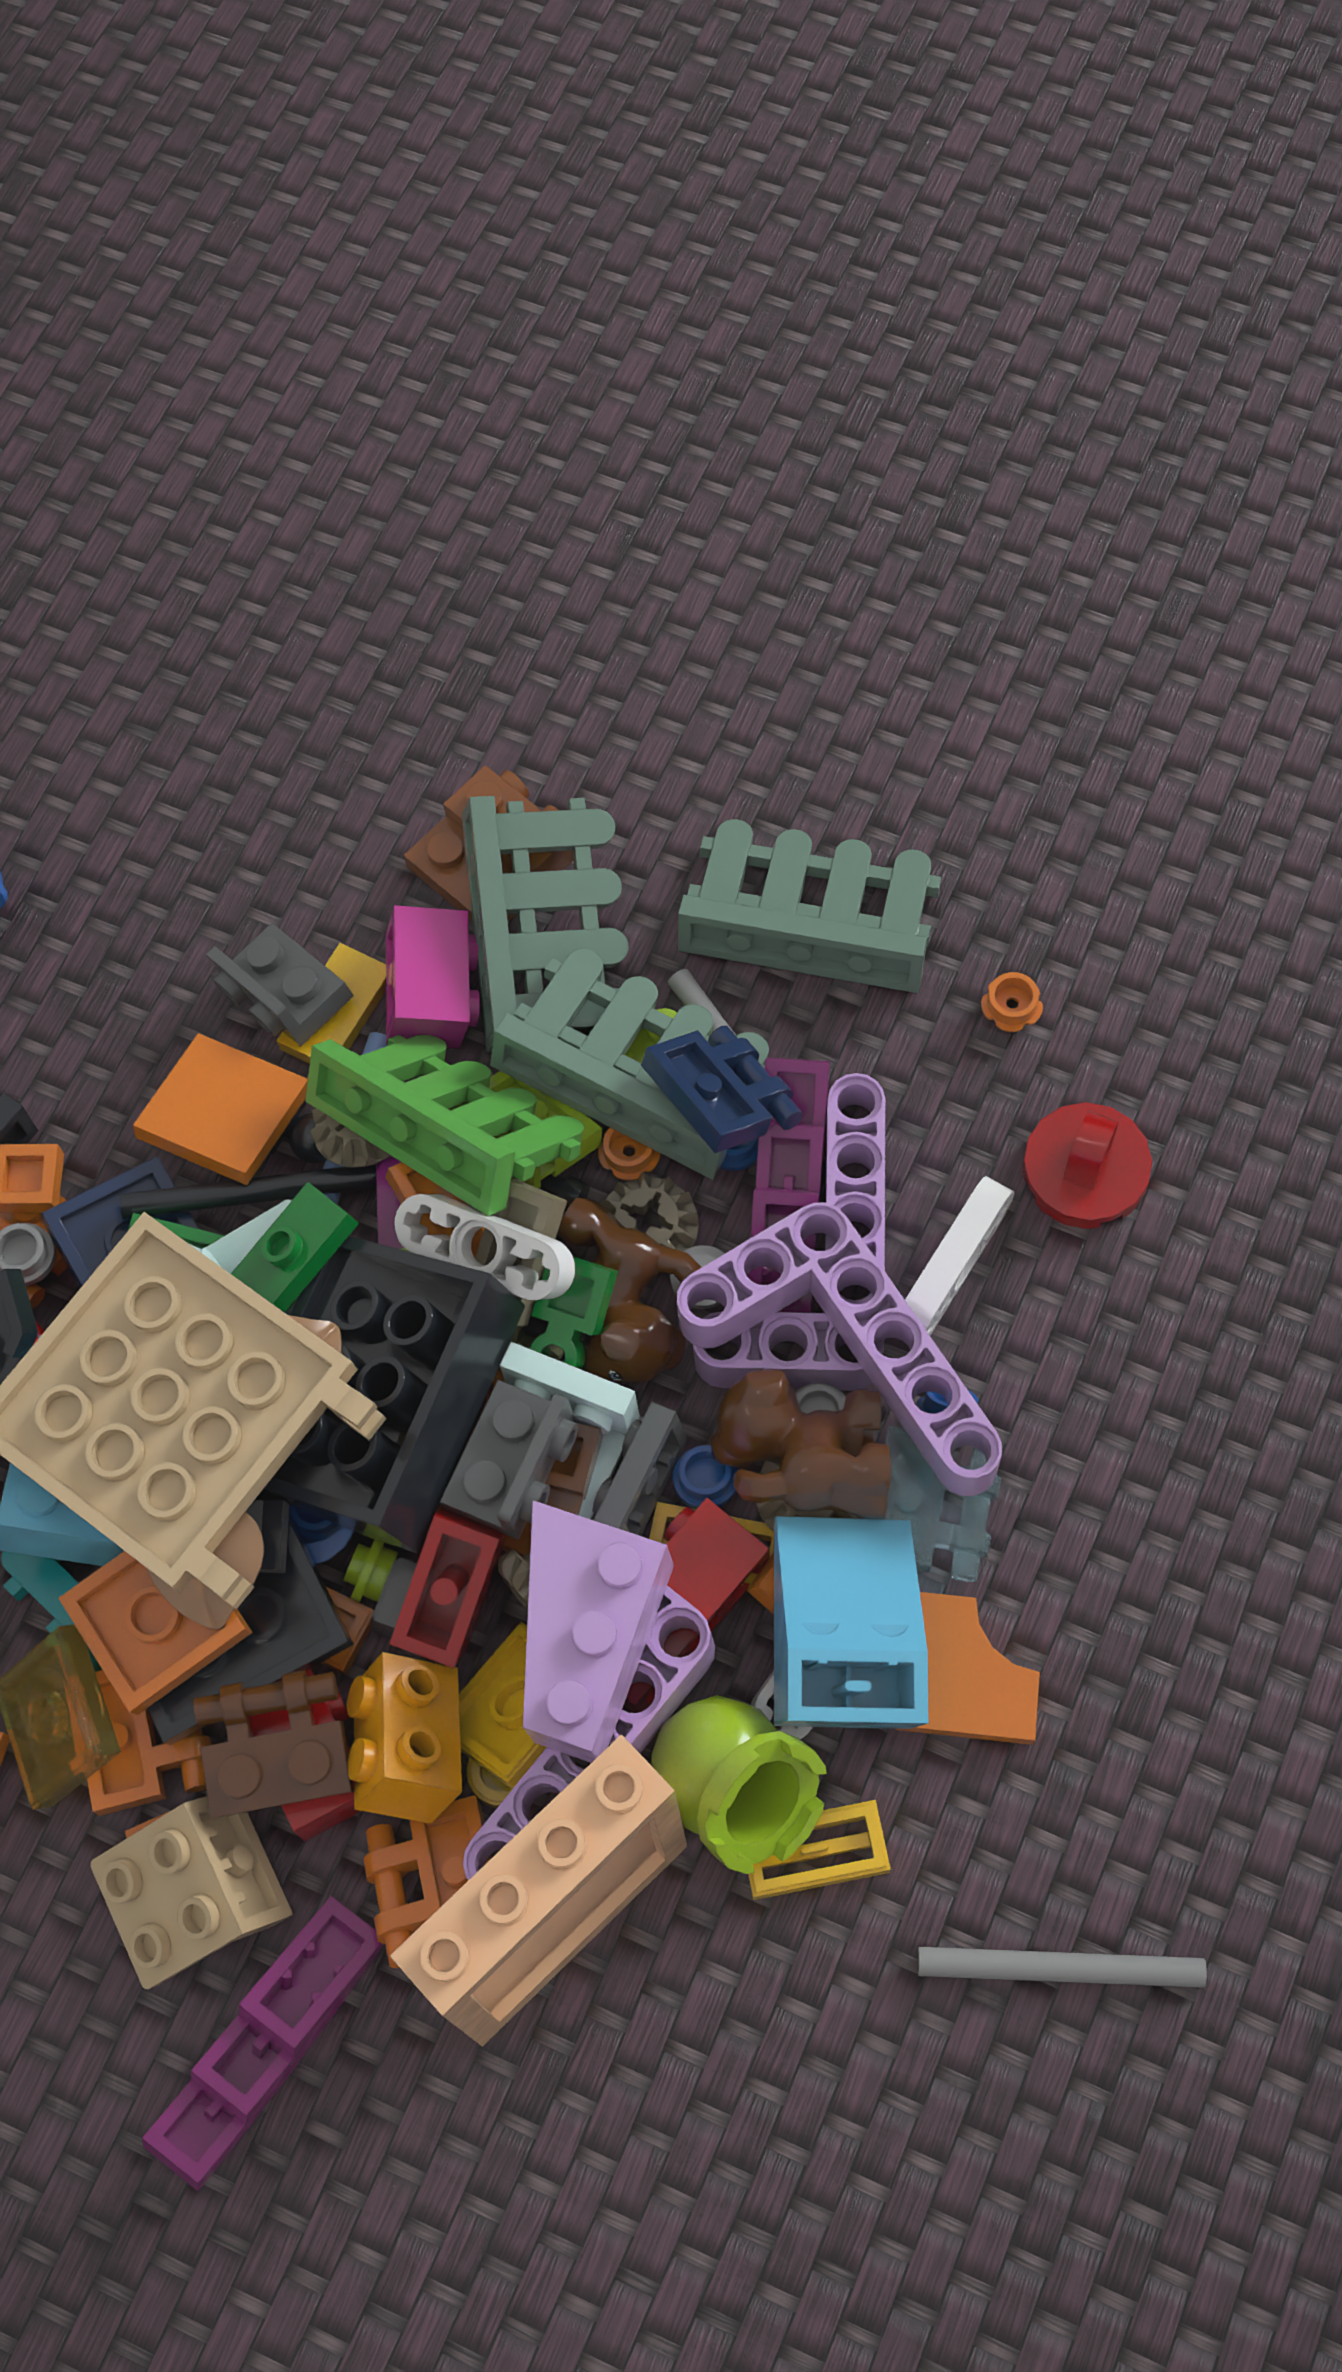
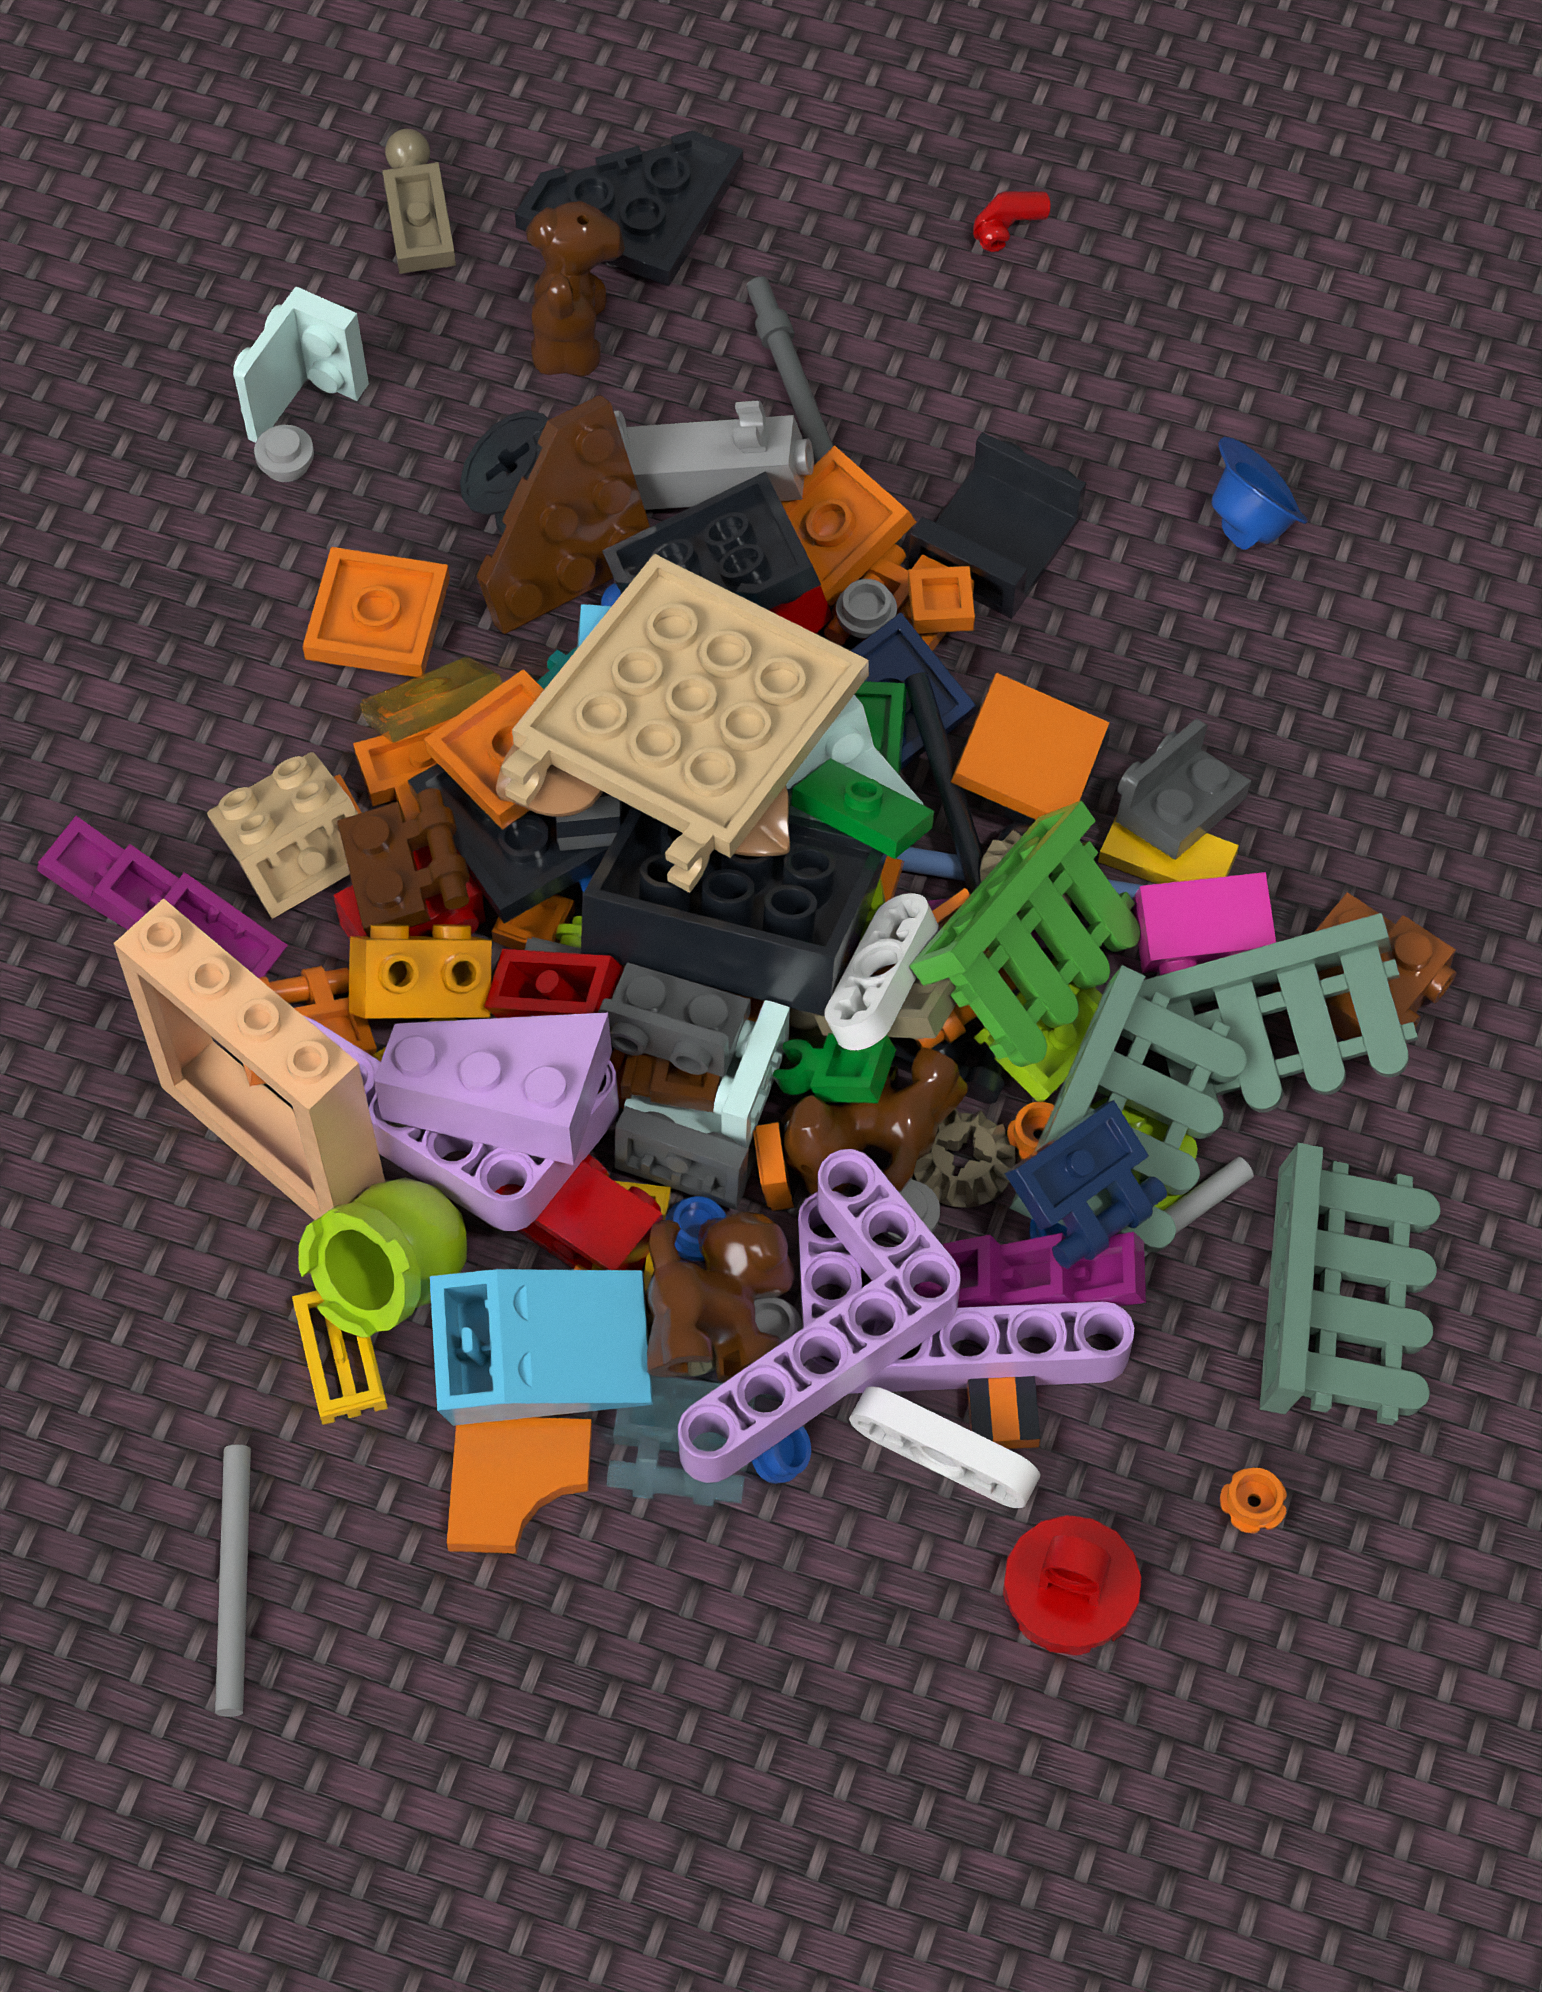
camera: 80 degrees right, 5 degrees down
none -> orange tile [753,1122,794,1211]
none -> tile [967,1376,1040,1449]

